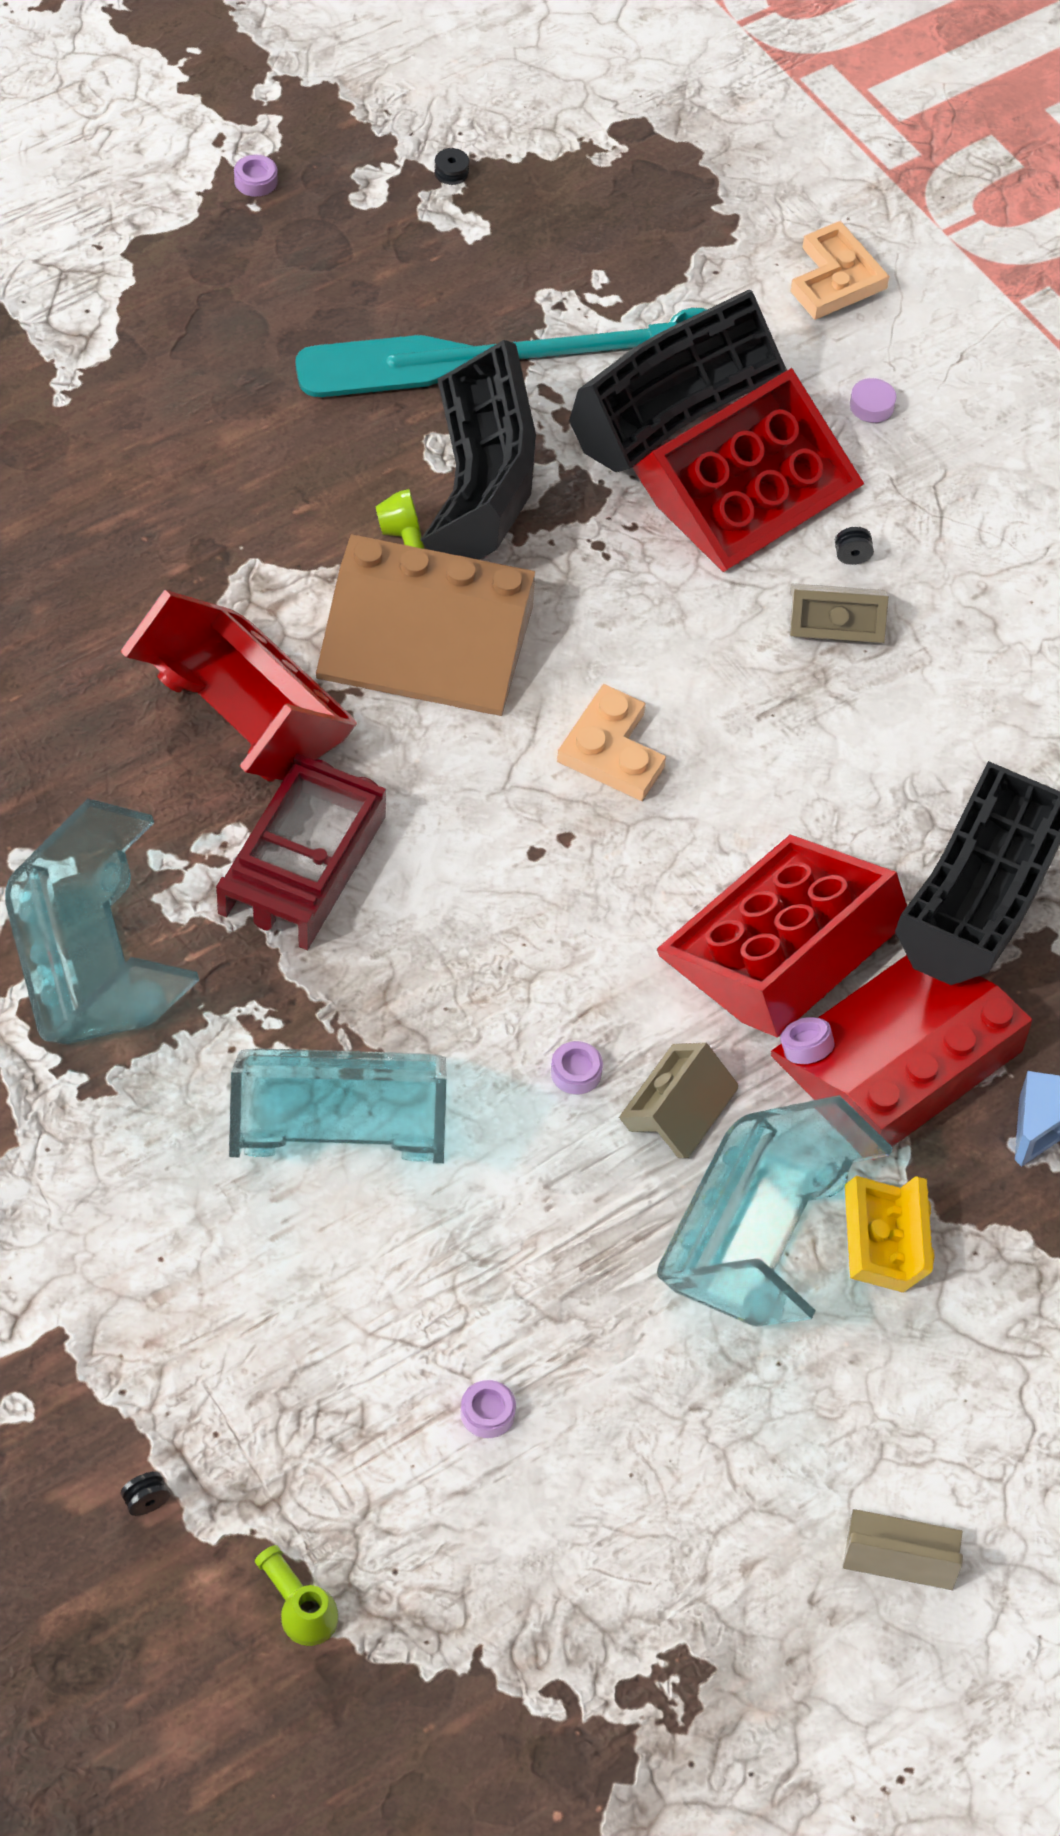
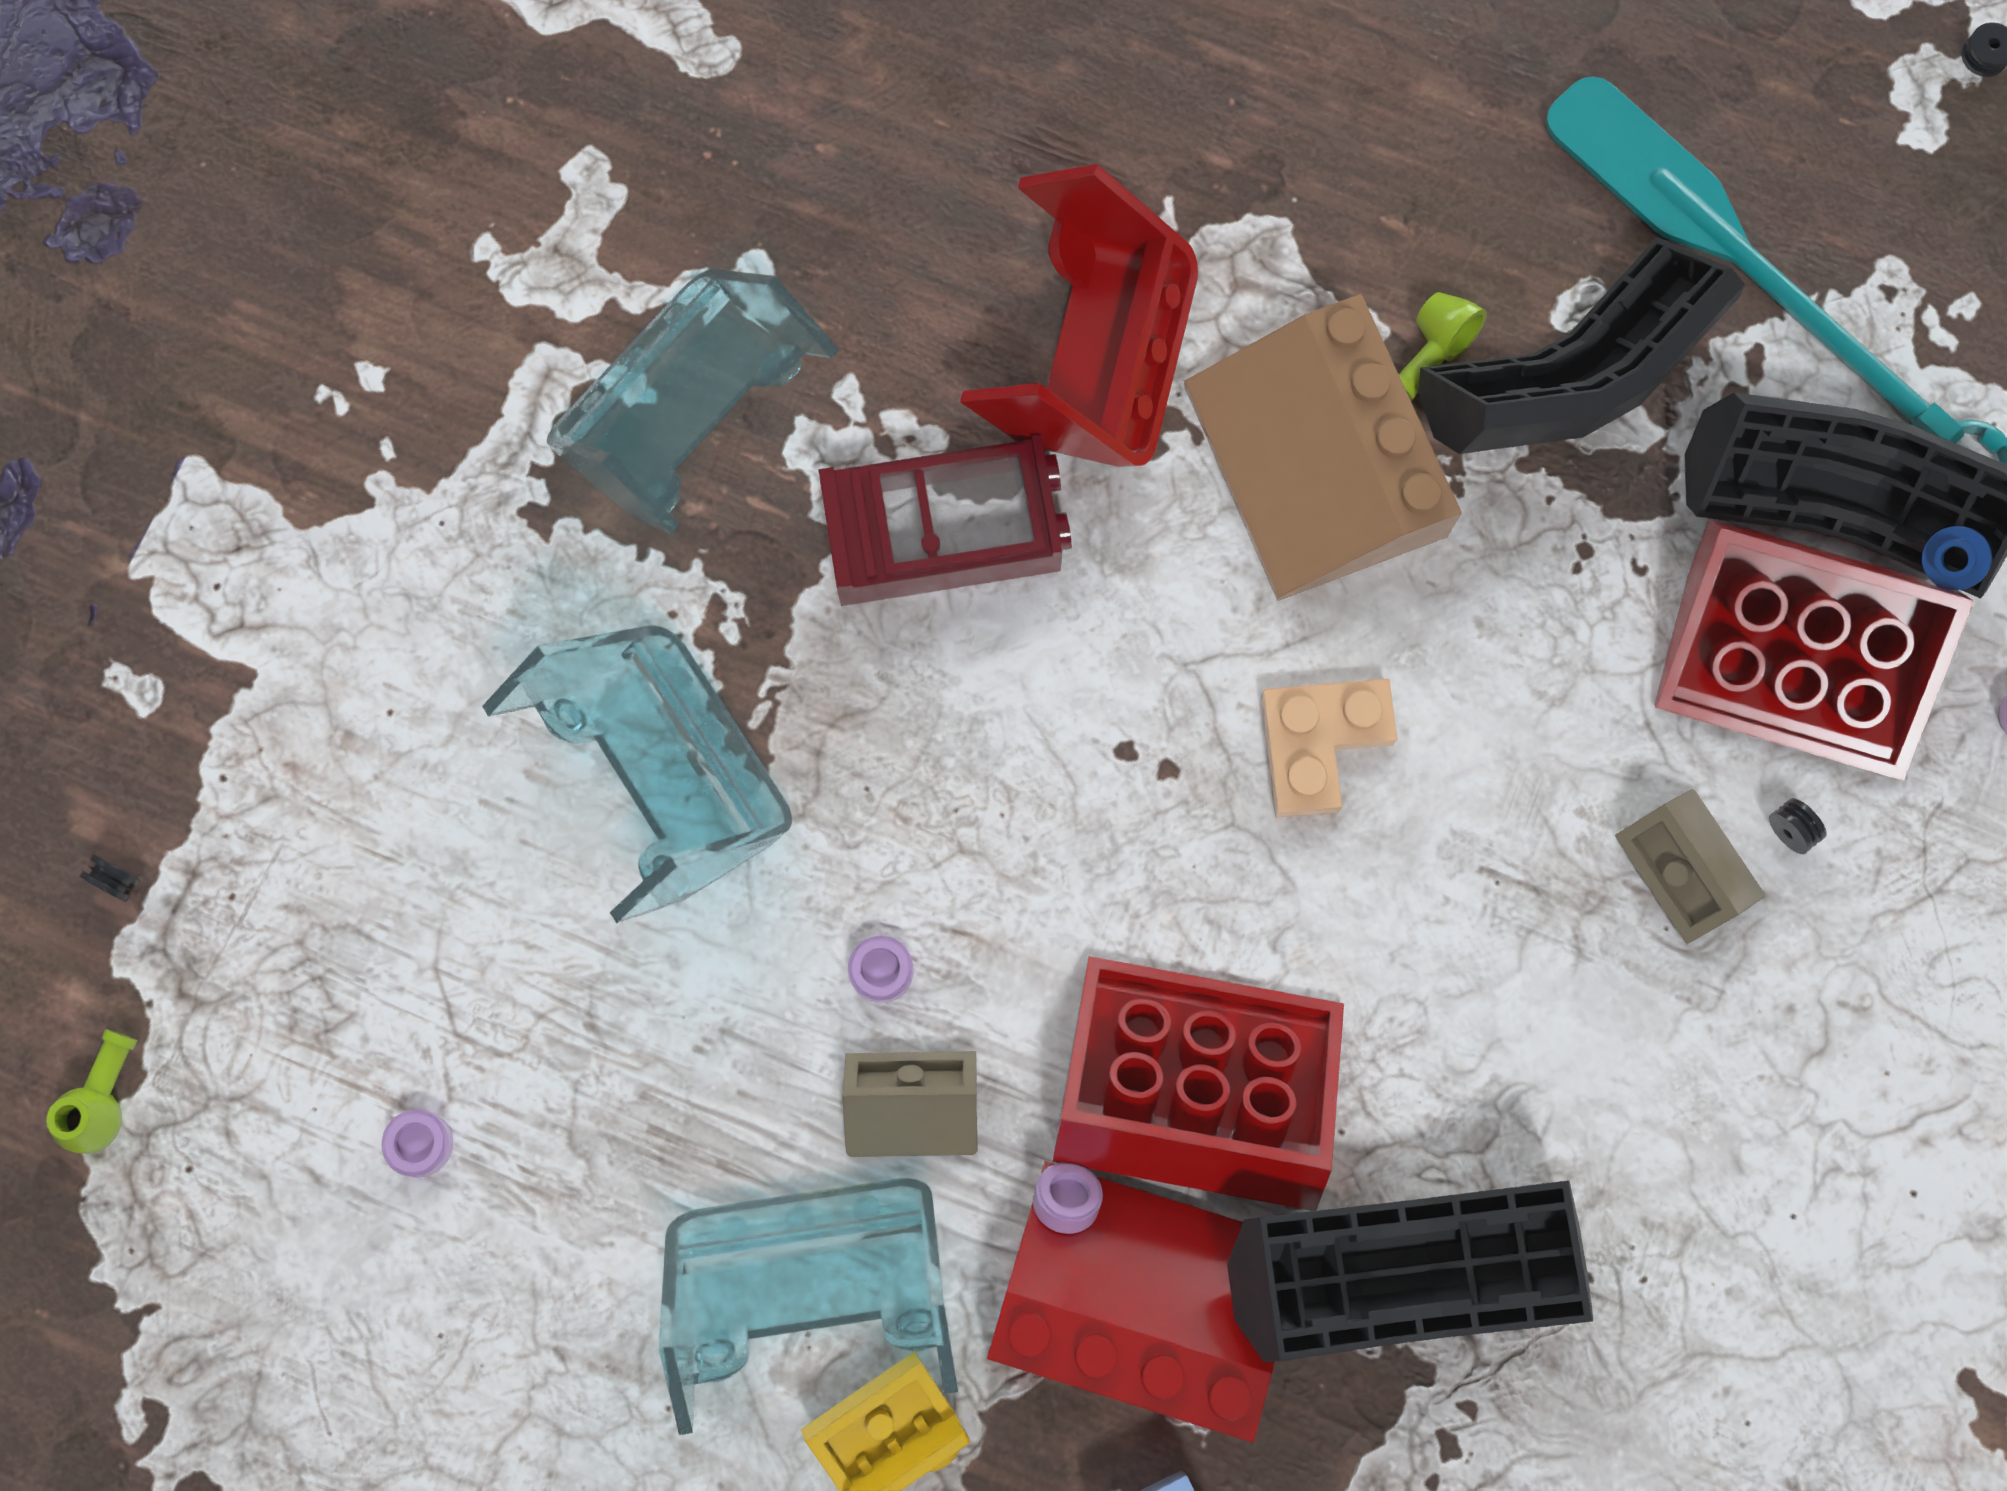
camera: 60 degrees right, 20 degrees up
none -> blue plate [1922,526,1992,591]

